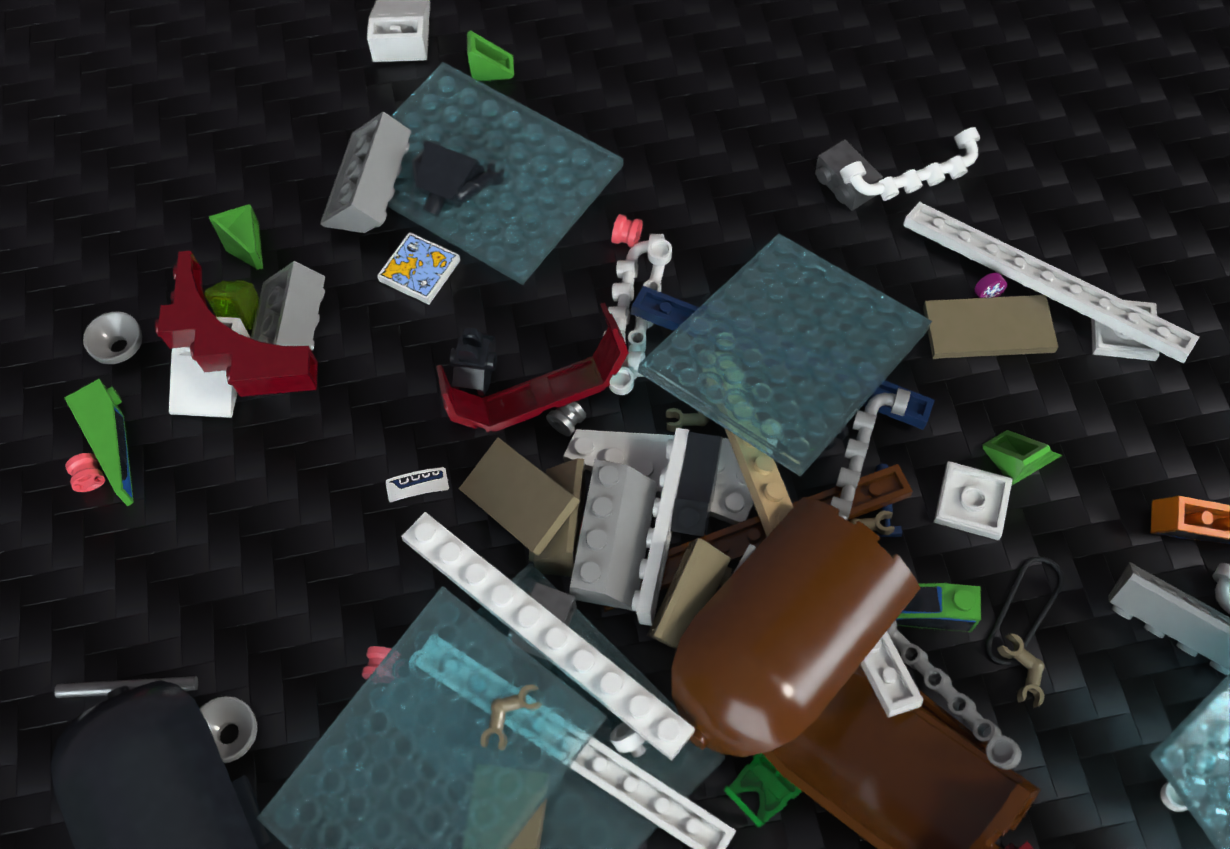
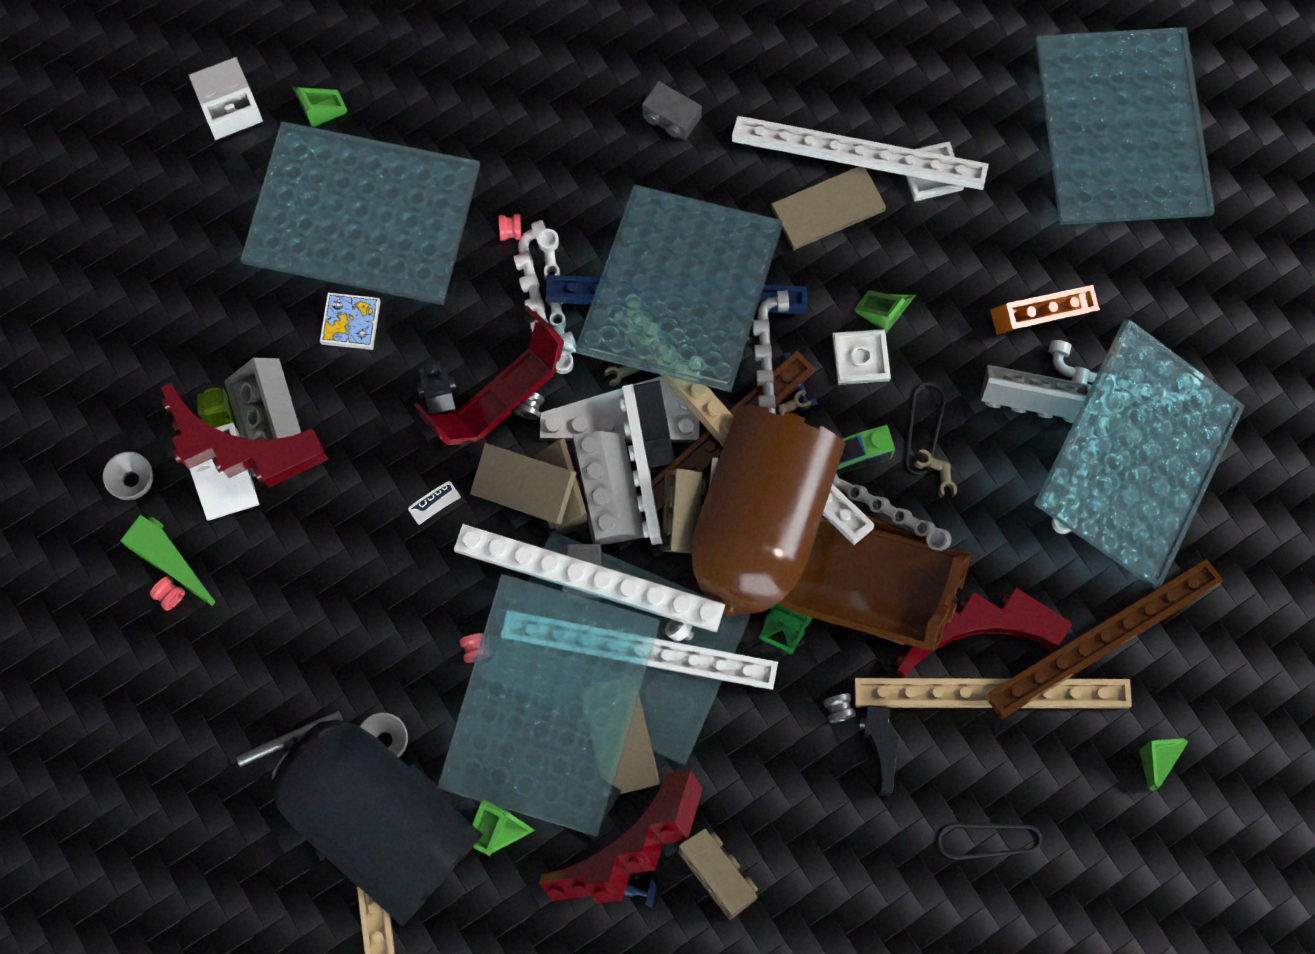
camera: 25 degrees left, 10 degrees up
bright green slope [209,204,263,270] -> none
light grey slope [320,111,411,233] -> none
black torso [411,140,504,217] -> none
dark tan arm [481,685,543,751] -> none
white bar [840,127,980,201] -> none
magenta tile [974,273,1007,298] -> none

